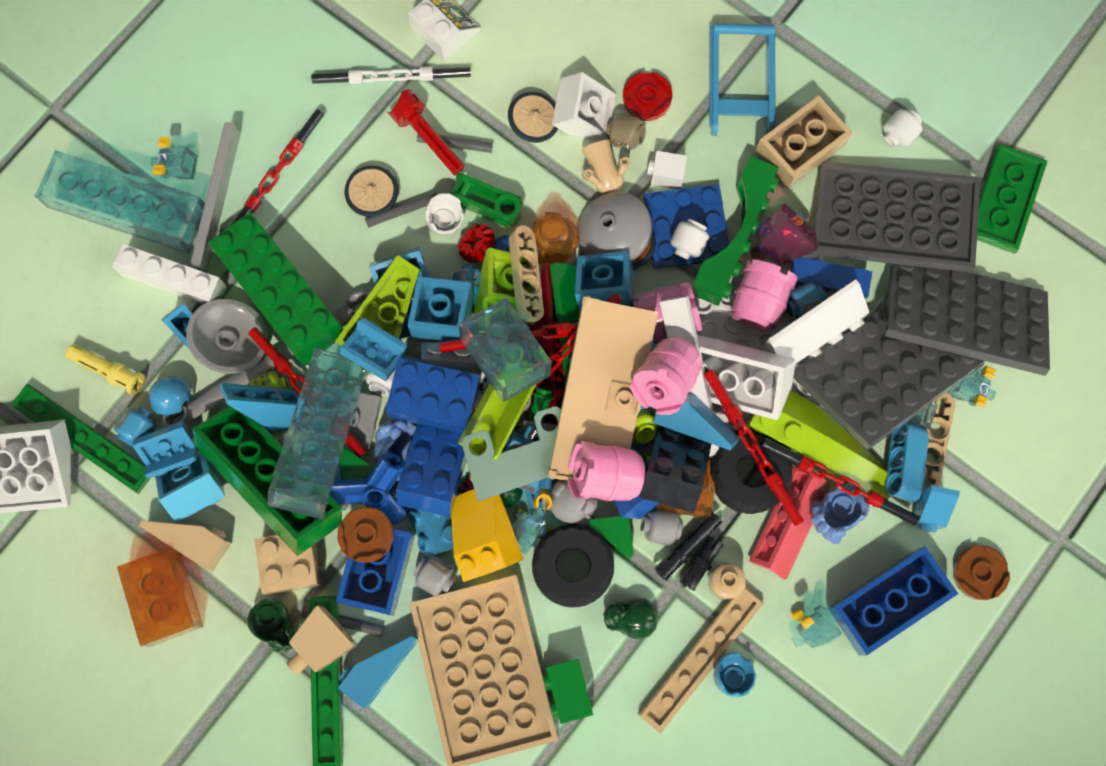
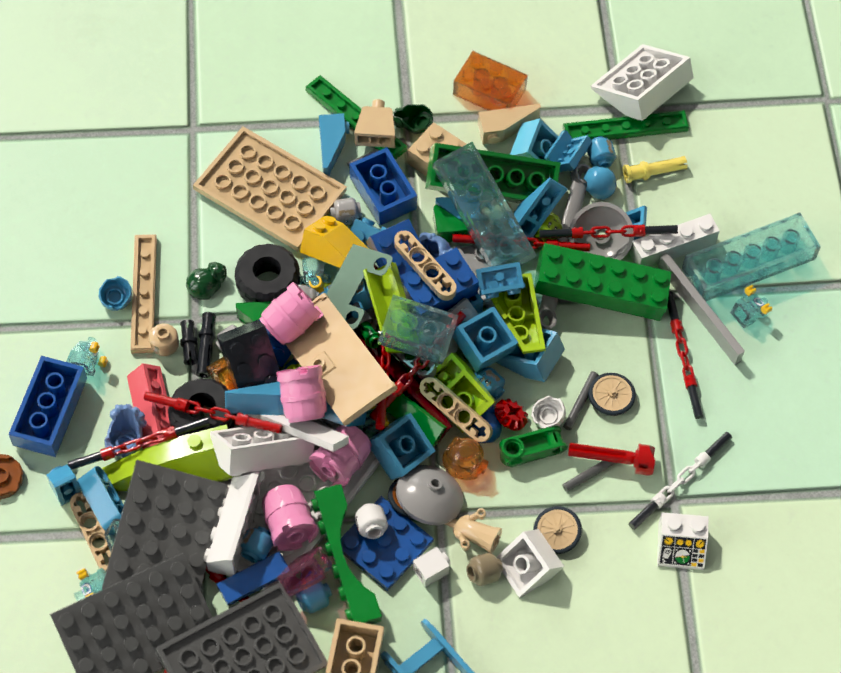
camera: 135 degrees right, 15 degrees down
blue piece [332,452,408,525] -> none
dark orange tile [337,507,394,563] -> none
green brick [542,659,593,724] -> none
red tile [622,72,673,121] -> none
none -> tan beam [394,231,456,301]
none -> piece [539,225,678,239]

